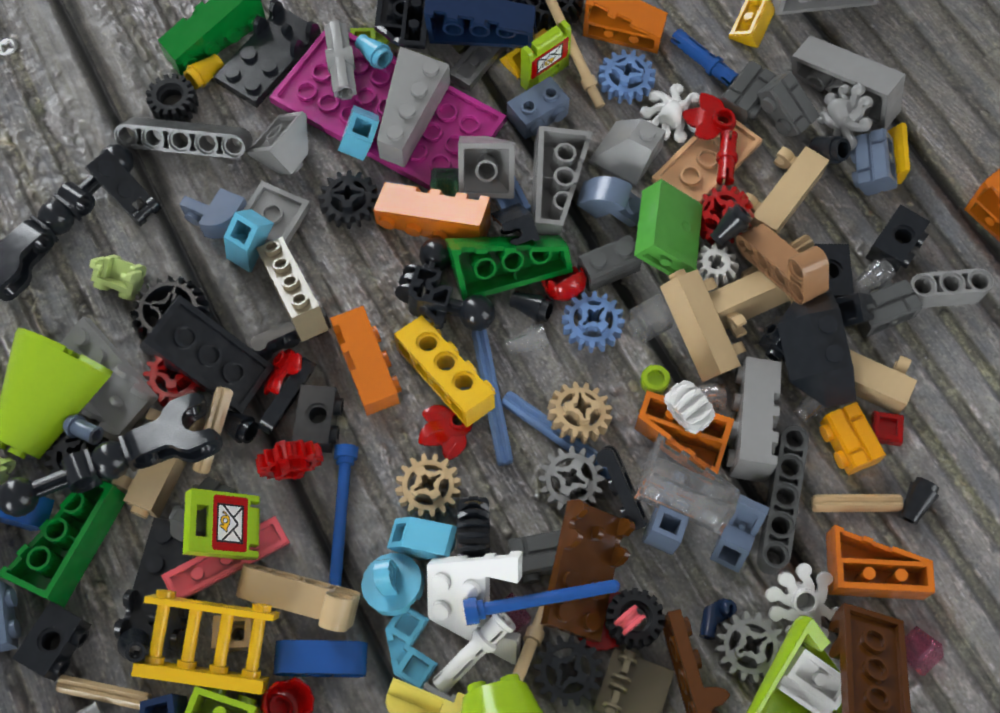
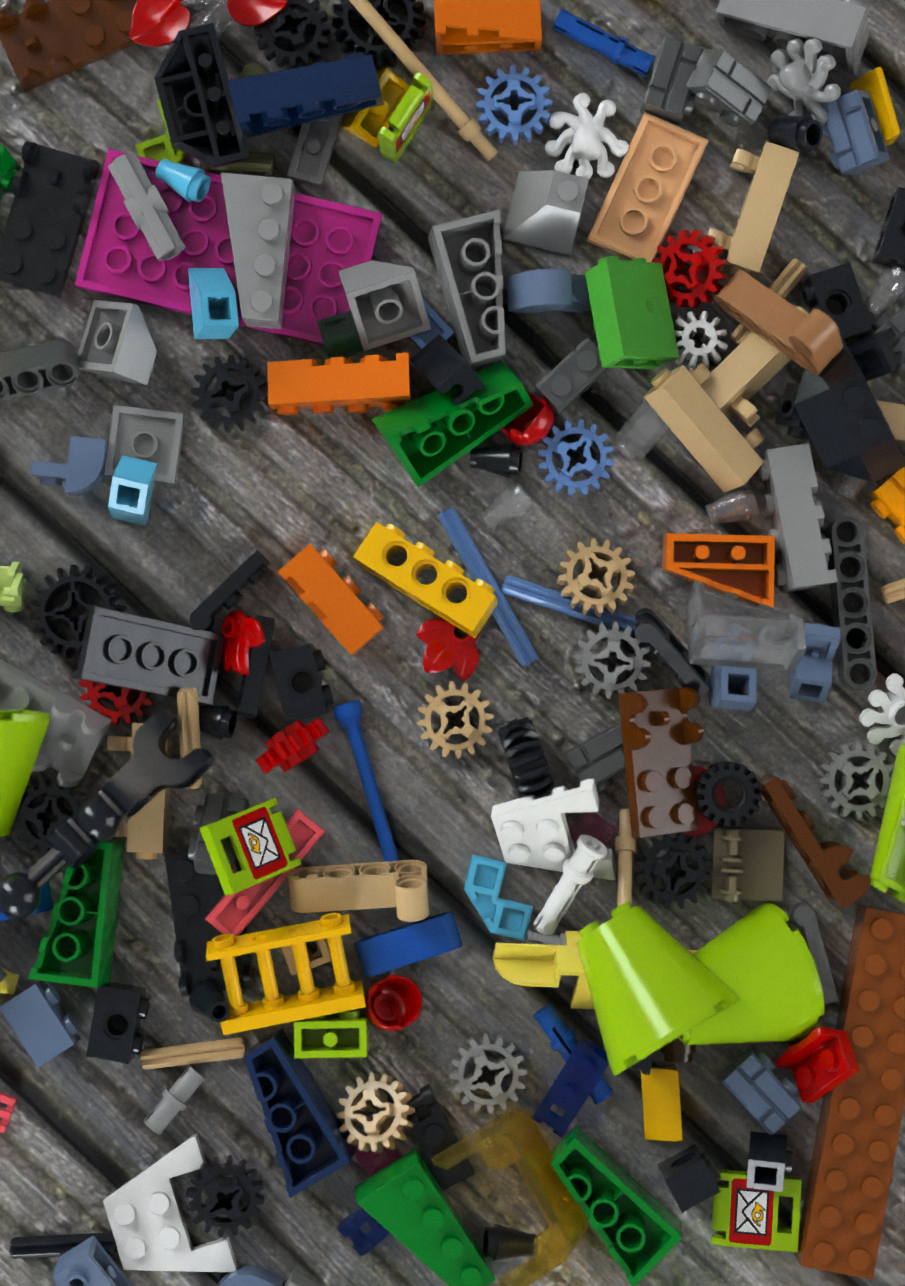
camera: 10 degrees left, 20 degrees up
sand blue pin [63,414,104,445] -> none
dark tan brick [256,237,329,342] -> none
medium azure tile [361,553,425,616] -> none
medium azure slope [387,516,457,560] -> none
black piece [395,237,496,331] -> none
blue piece [463,579,620,626] -> none
sand blue brick [507,76,570,140] -> none
coral bush [613,604,646,636] -> none
lime tile [640,365,670,395] -> none
white gear [664,380,715,434] -> none
red plate [682,93,736,140] -> none
dark blue arm [699,598,737,640] -> none
black cone [710,203,753,246] -> none
red pin [716,130,738,186] -> none

